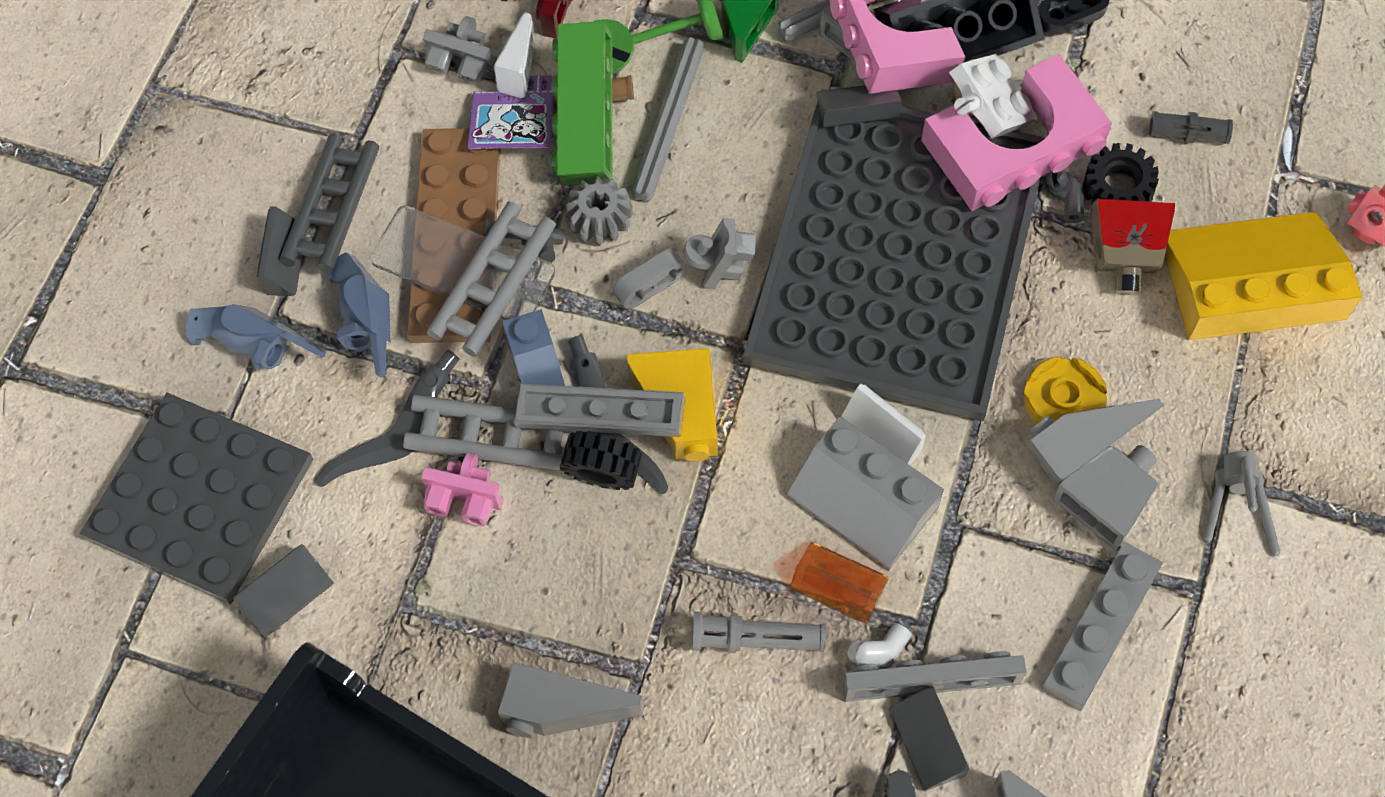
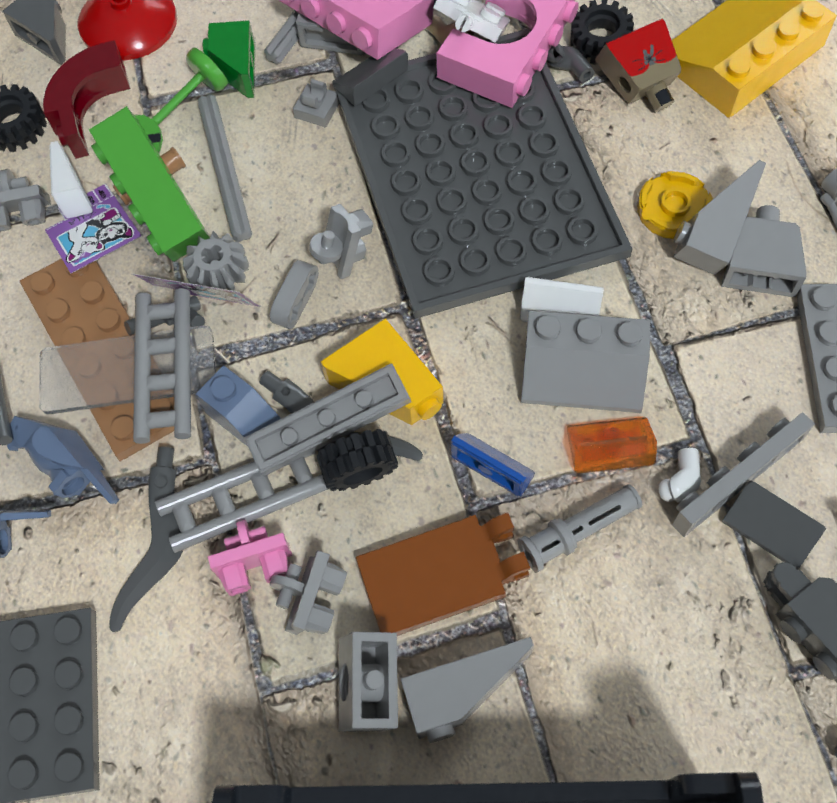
camera: 30 degrees left, 0 degrees up
dark grey slope [233,544,334,638] -> none
none -> sticker [133,274,261,307]
none -> light grey hips [270,550,347,635]
none -> light grey tile [293,79,339,128]
none -> light grey brick [339,632,398,732]
none -> dark orange tile [356,513,530,636]
none -> blue slope [451,433,535,497]

